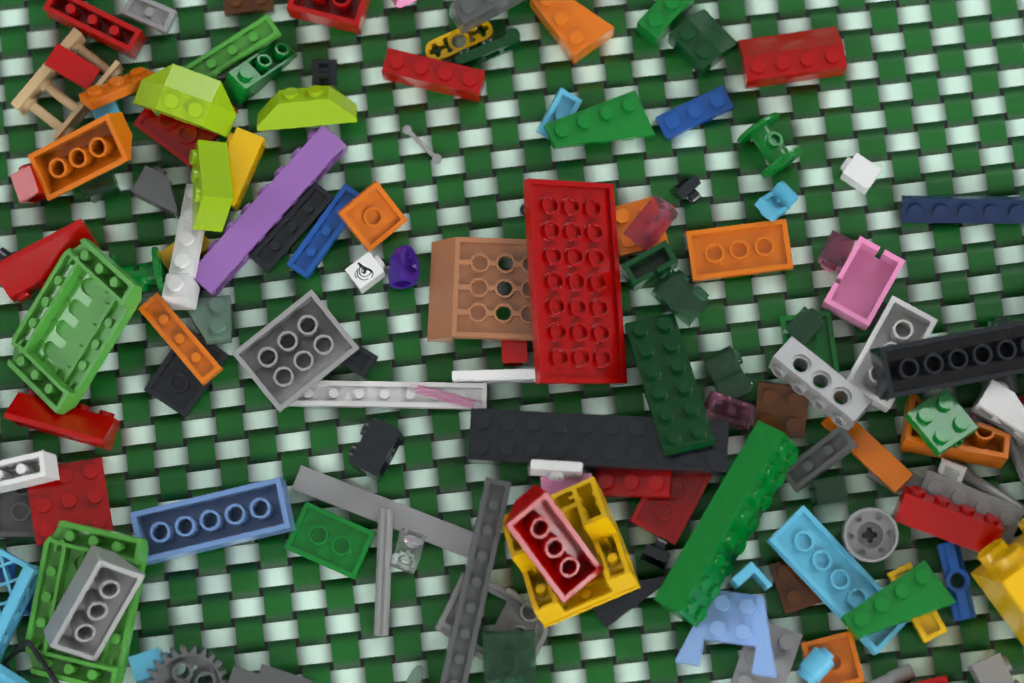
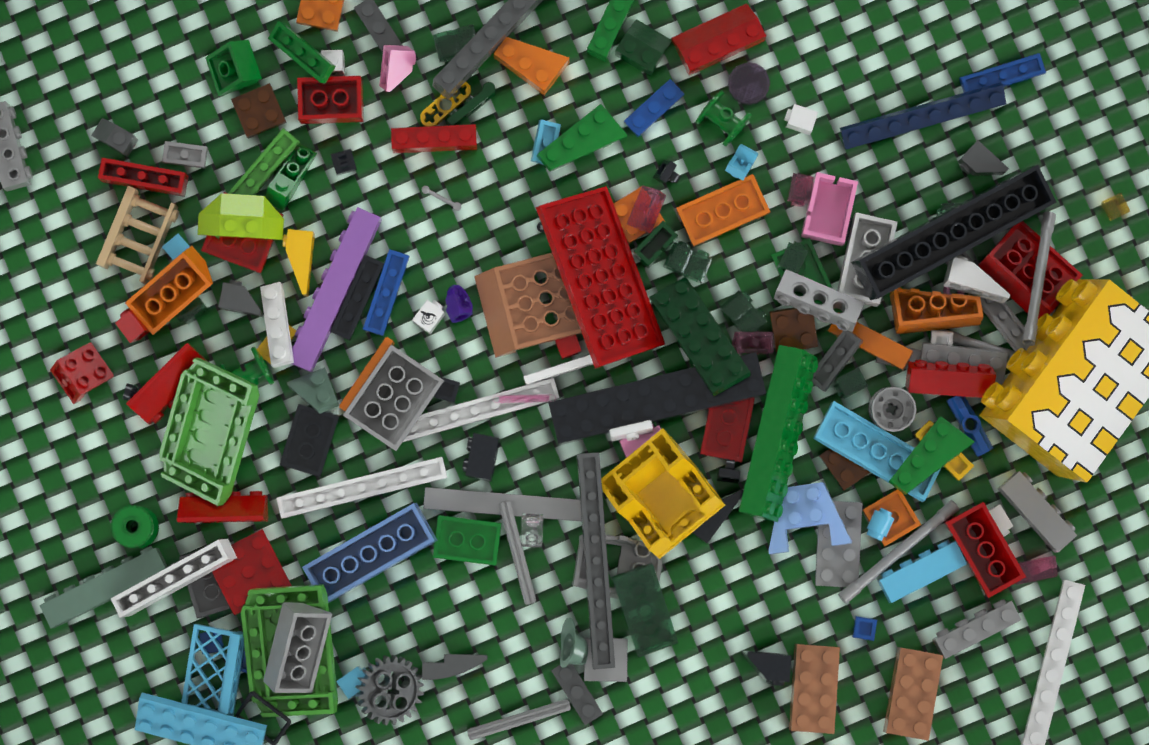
camera: 25 degrees left, 5 degrees up
red tile [44,43,101,91] -> none
orange plate [79,67,154,110] -> none
orange plate [138,292,223,386] -> none
white brick [162,274,200,310] -> none
lime wedge [189,140,233,232] -> none
lime wedge [257,85,357,131] -> none
orange plate [337,181,408,252] -> none
red slope [504,484,603,603] -> none
red plate [595,469,673,499] -> none
medium azure panel [728,561,772,592] -> none
plate [905,388,979,457] -> none
none -> white plate [276,457,447,519]
none -> orange tile [339,337,395,411]
none -> clear purple tile [728,62,770,105]

